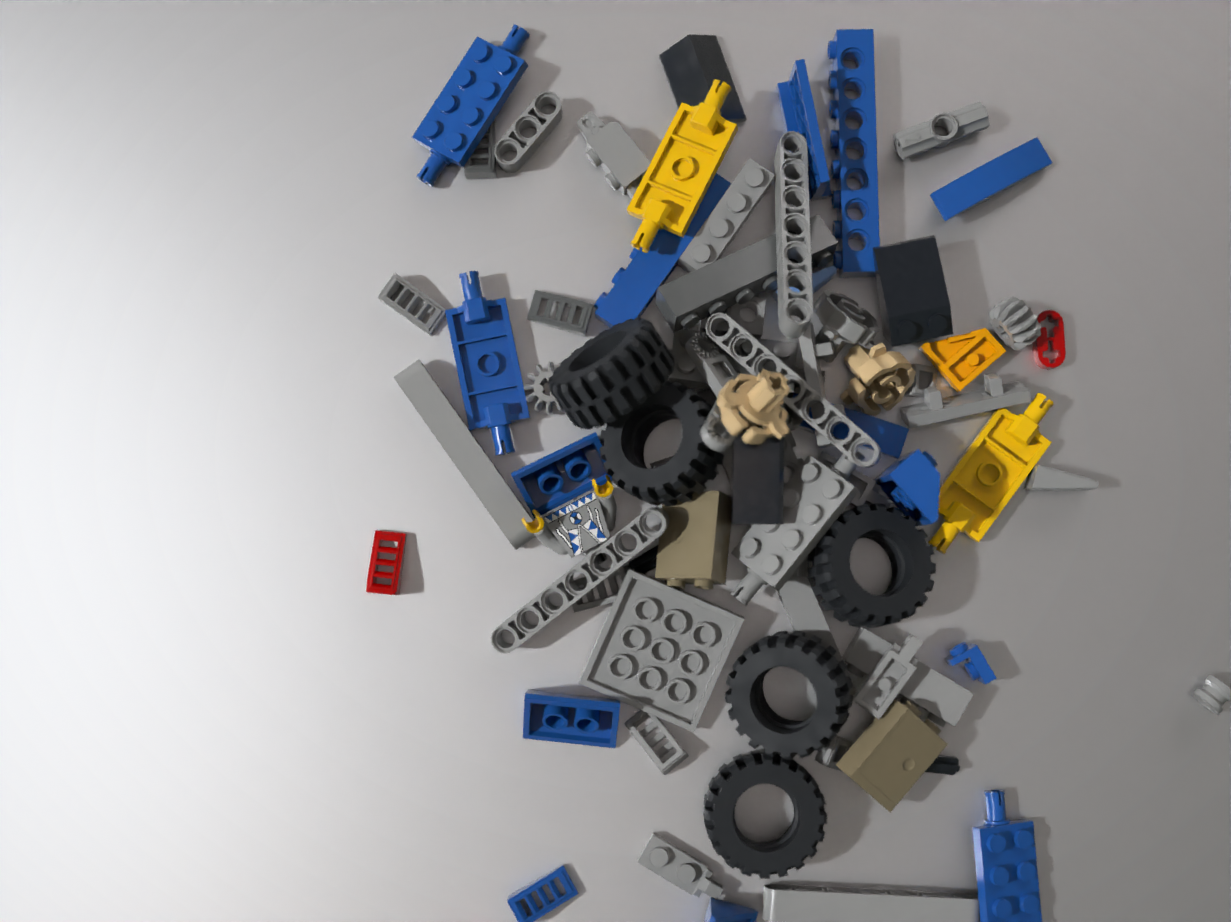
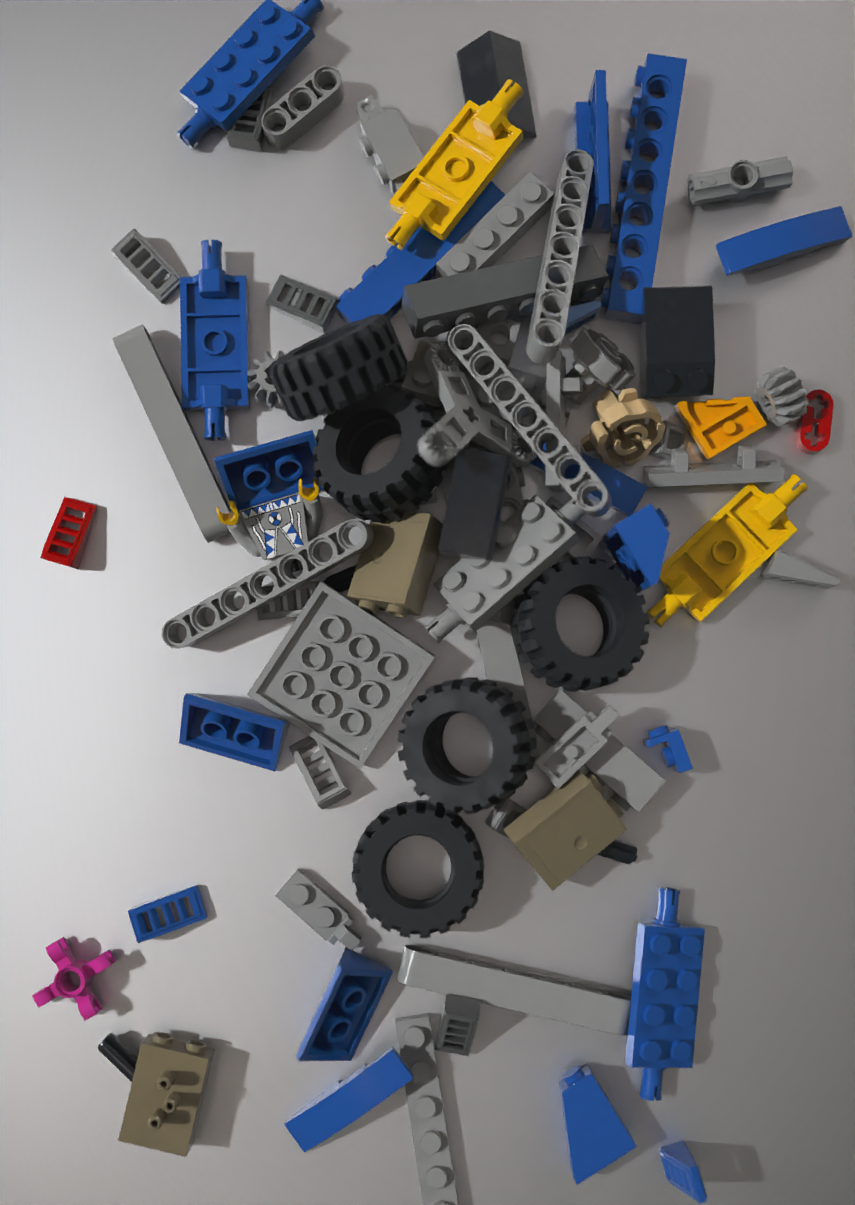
camera: 10 degrees right, 0 degrees up
tan piece [717,369,790,445] -> none

